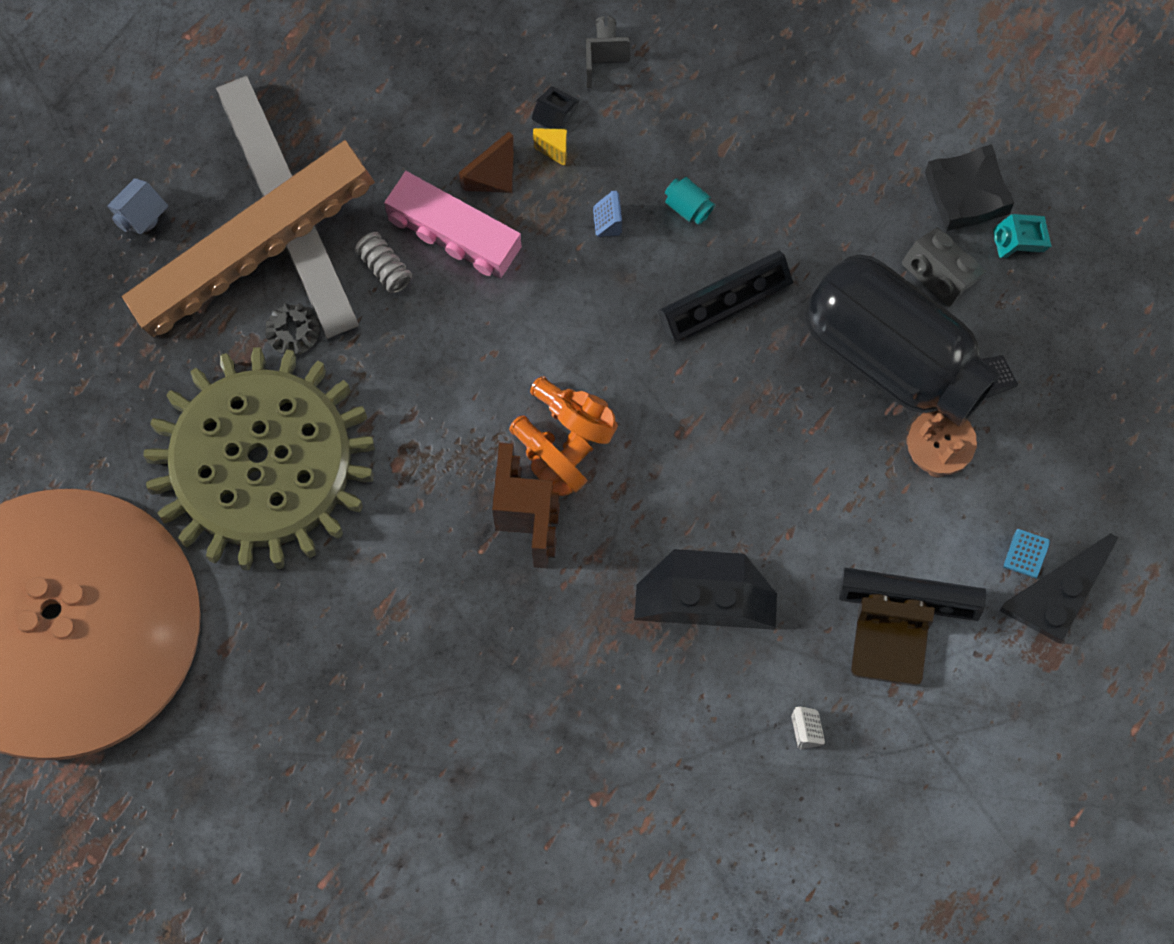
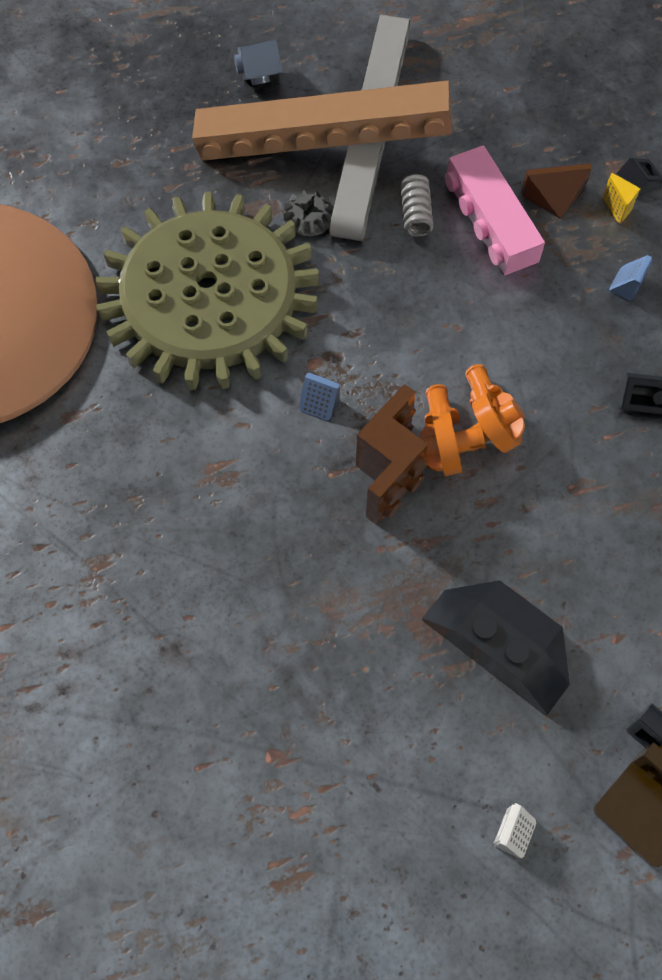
camera: 35 degrees right, 5 degrees down
none -> medium blue slope [299,373,340,421]

